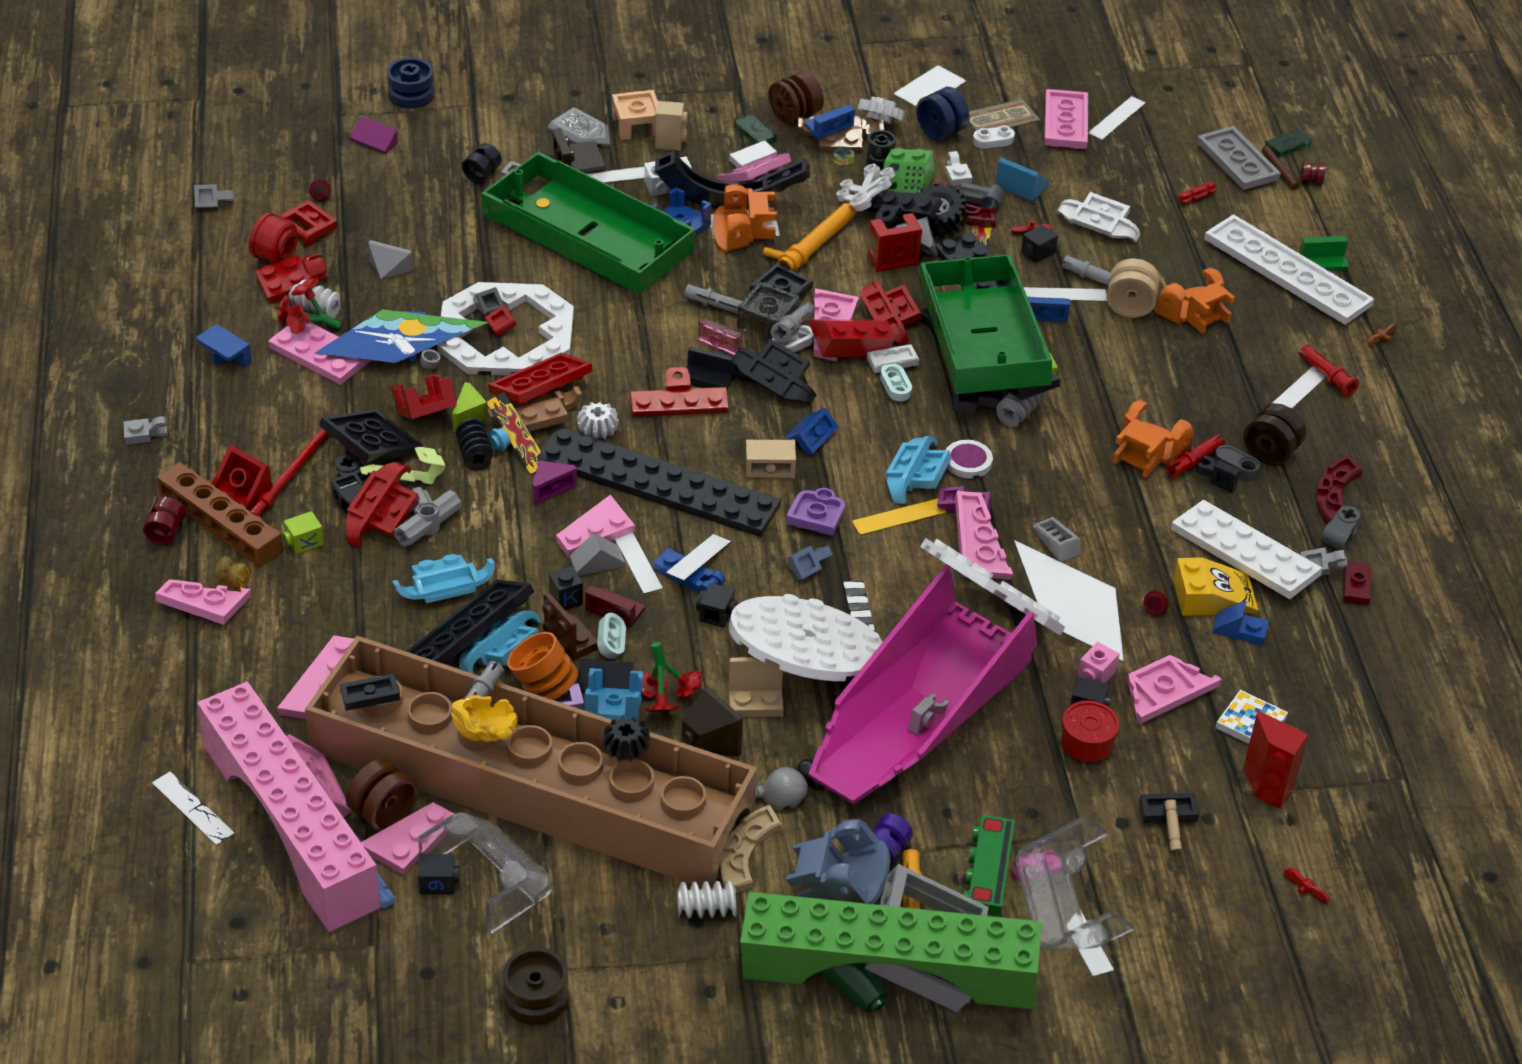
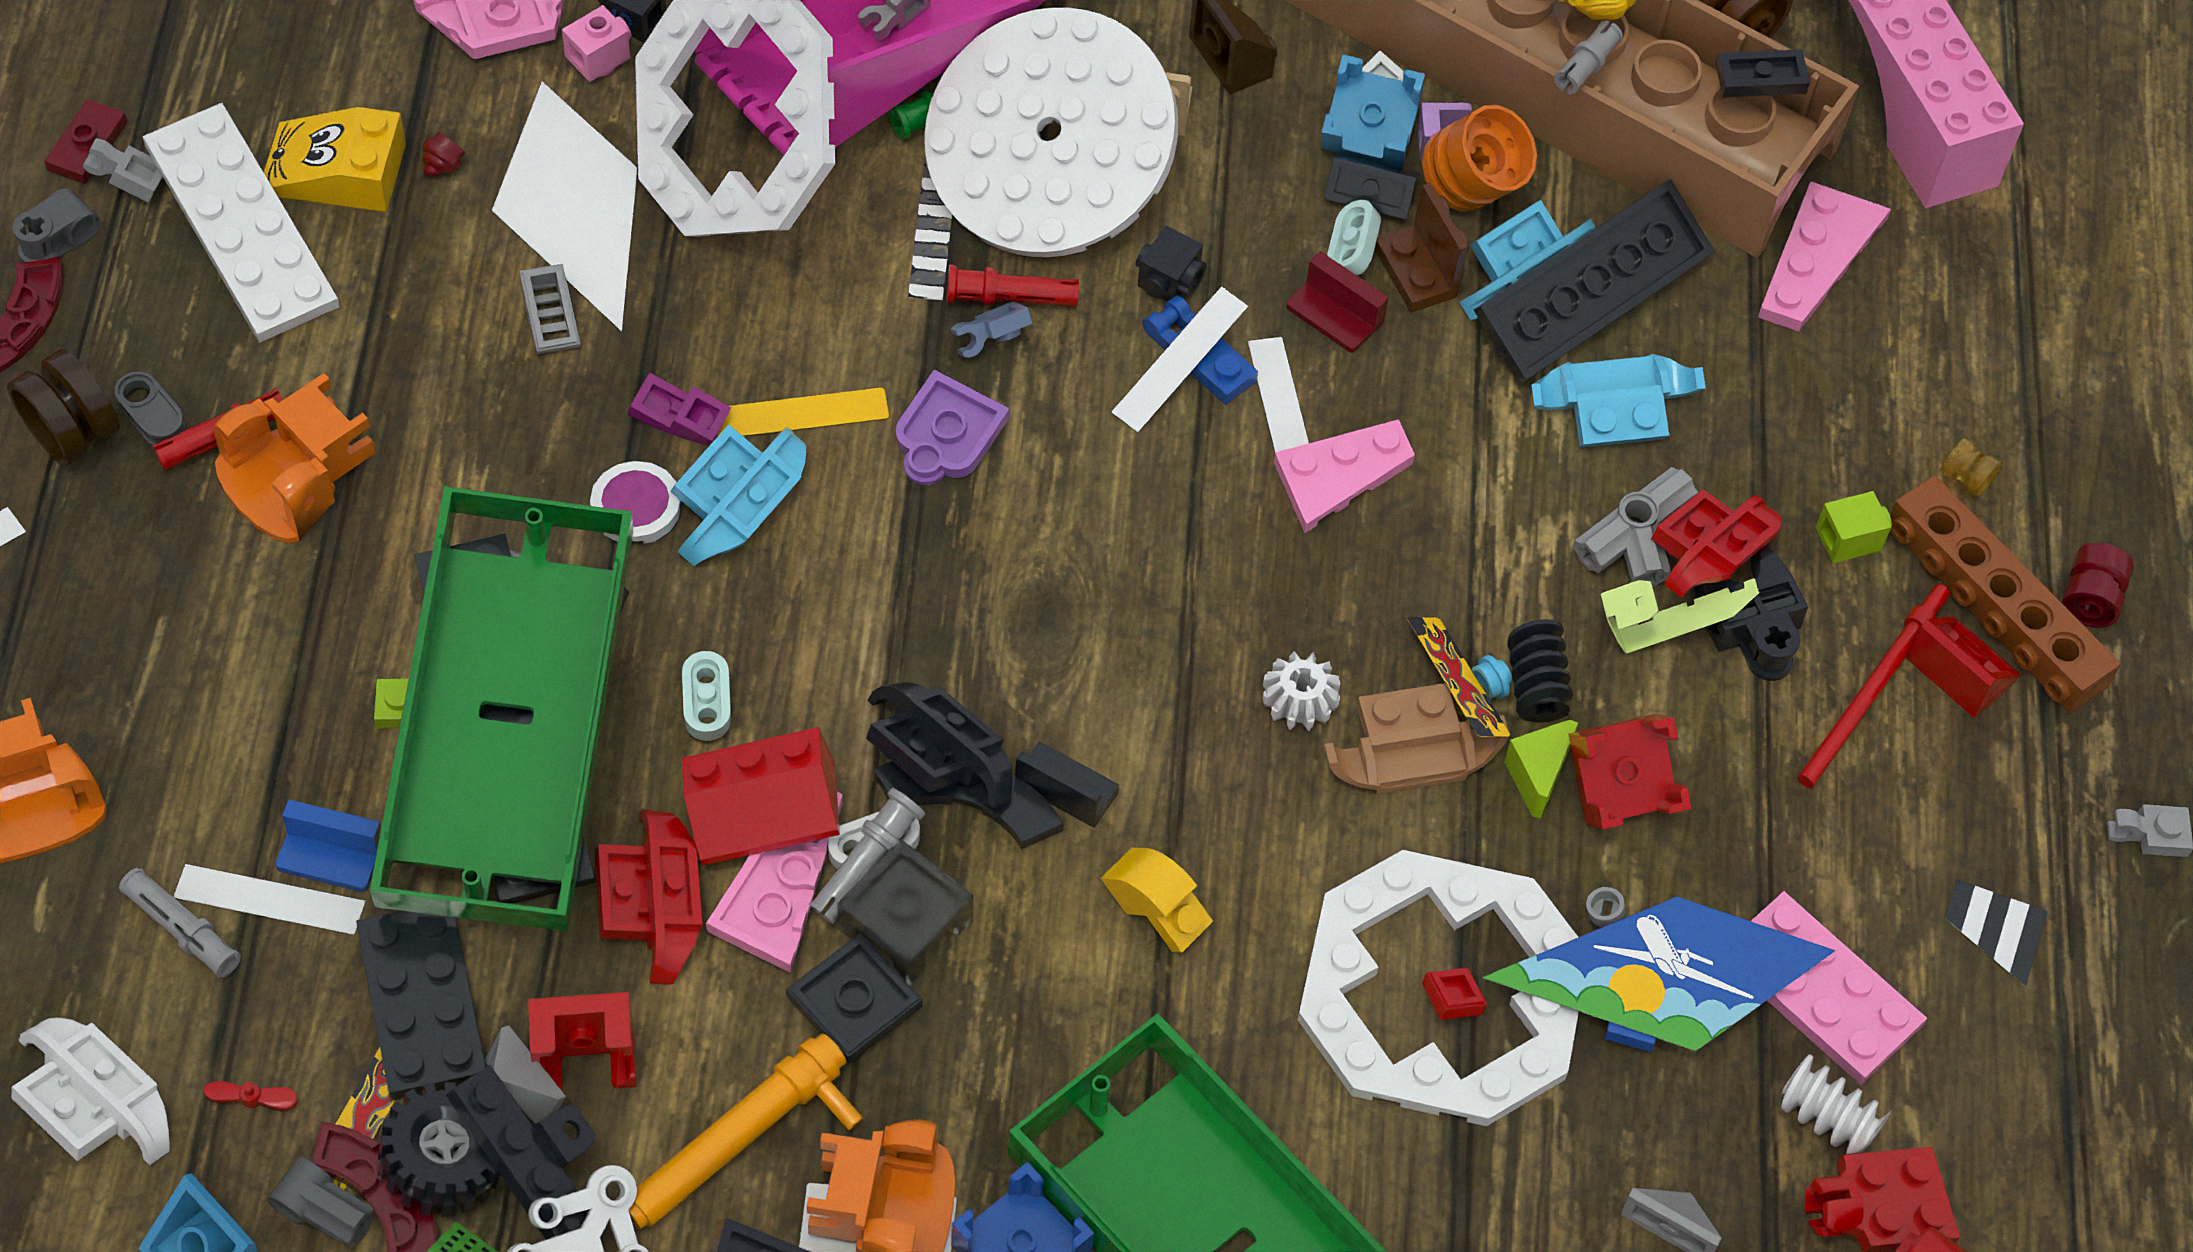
camera: 170 degrees left, 15 degrees up
white sticker [152,771,234,845] -> none
bright pink wing [155,579,251,625] -> none
blue panel [196,324,252,367] -> none
red plant [277,278,341,334] -> none
bright pink wing [287,734,352,818] -> none
black plate [319,409,423,463] -> none
dark grey slope [473,287,504,316] -> none
red plate [488,352,593,405] -> none
magenta slope [532,461,577,505] -> none
black plate [537,426,781,537] -> none
black brick [549,566,583,610] -> none
light grey slope [570,533,625,576] -> none
plate [631,367,728,417] -> none
red plant [642,642,702,712] -> none
light grey pin [684,284,754,318] -> none
clear pink plate [698,317,742,355] -> none
tan brick [745,440,796,478] -> none
blue panel [783,408,838,456] -> none
white plate [867,344,919,373] -> none
bright pink wing [955,491,1013,580] -> none
black brick [1021,224,1058,263] -> none
tan wheel [1106,258,1160,318] -> none
black plate [1196,456,1240,493] -> none
blue slope [1212,601,1269,645] -> none
none -> red pin [946,264,1079,307]
none -> yellow brick [1100,847,1213,953]
none -> sticker [1945,879,2048,986]

